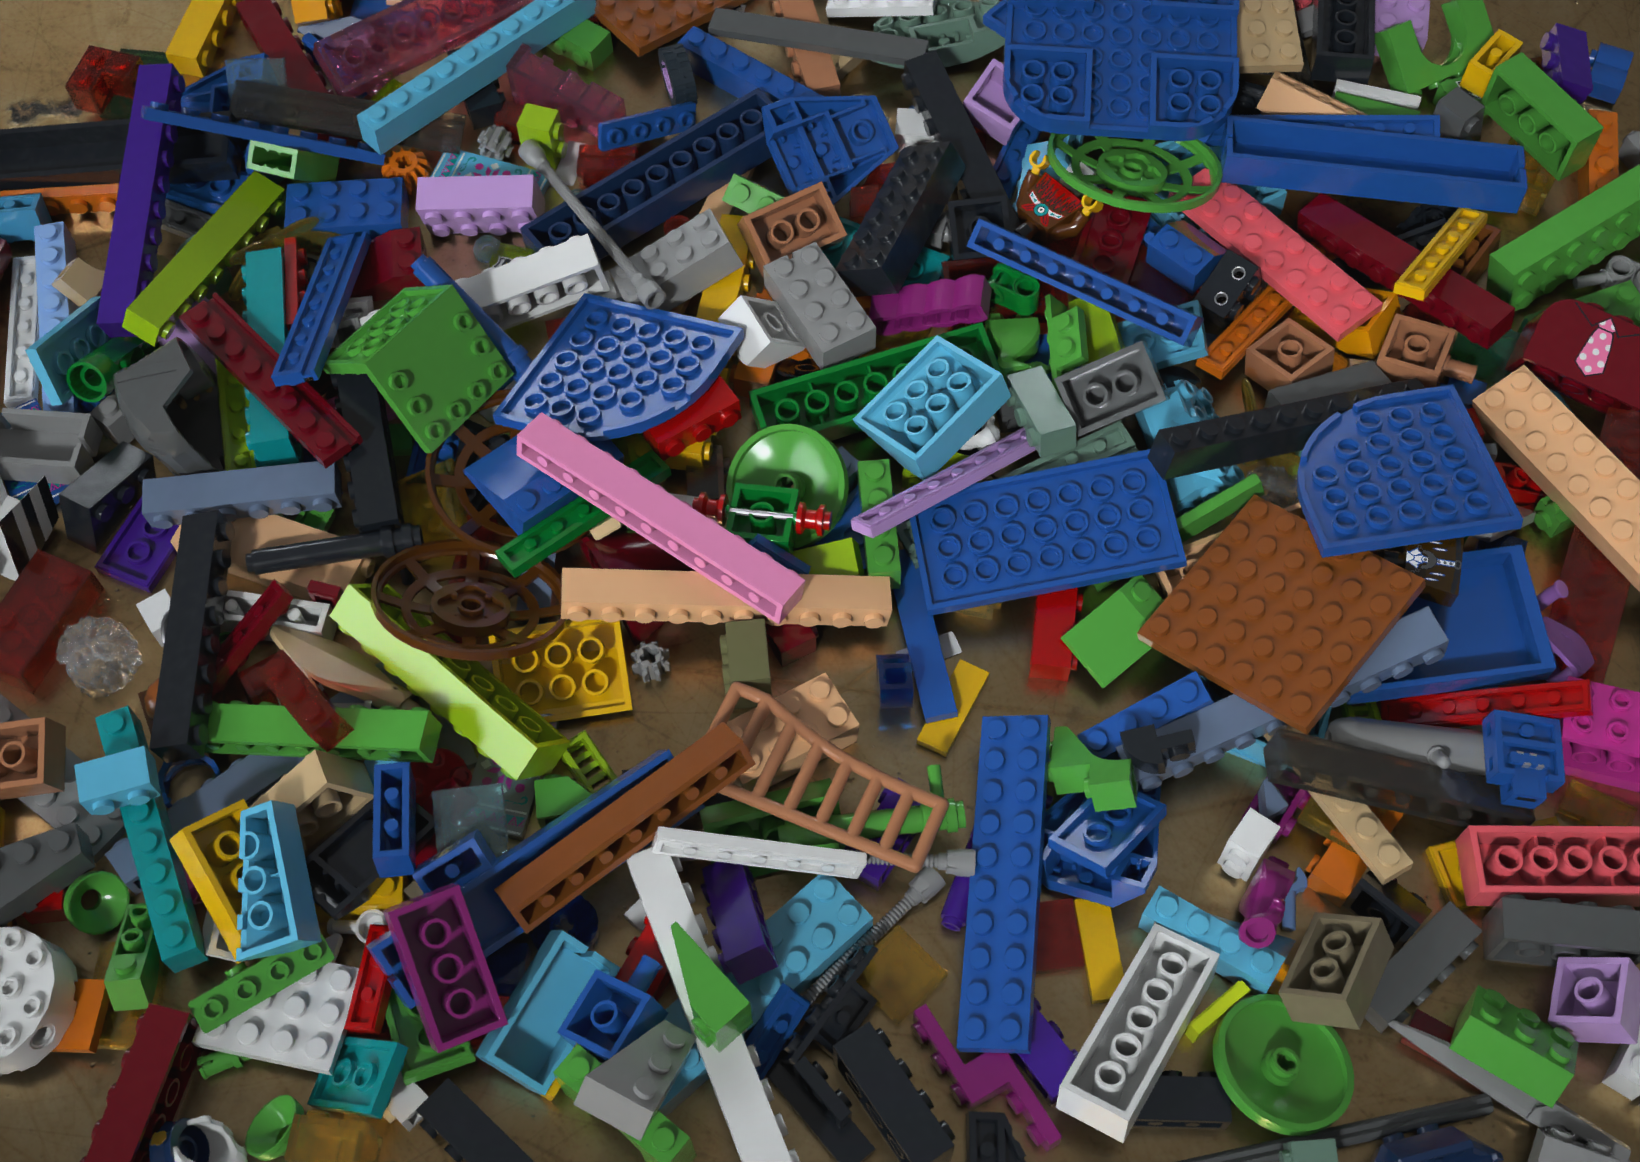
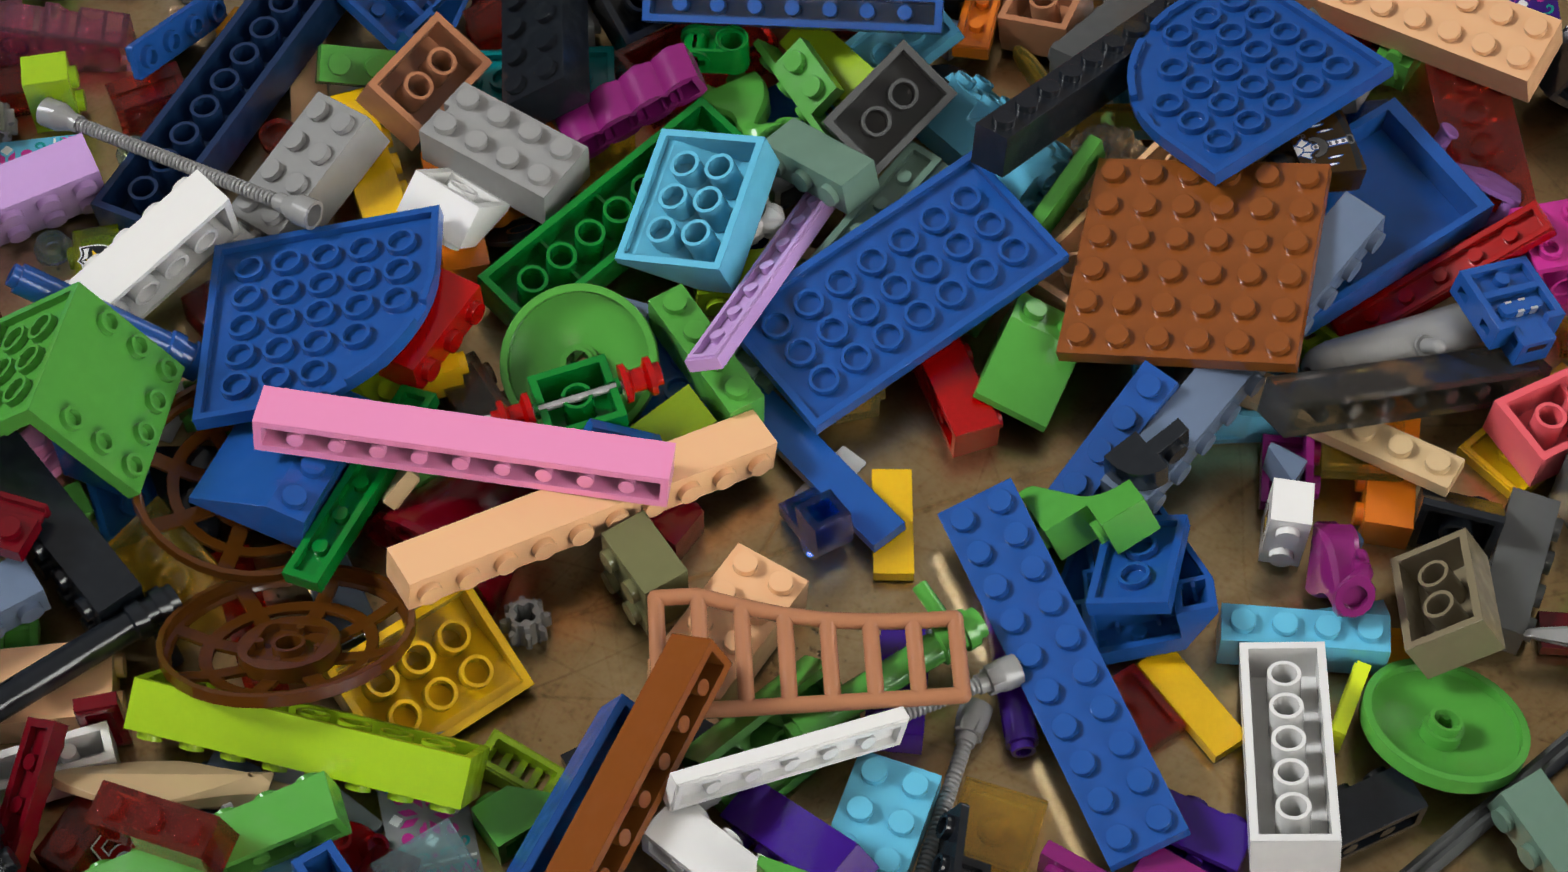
camera: 30 degrees left, 5 degrees down
white sticker [556,141,590,186] -> none

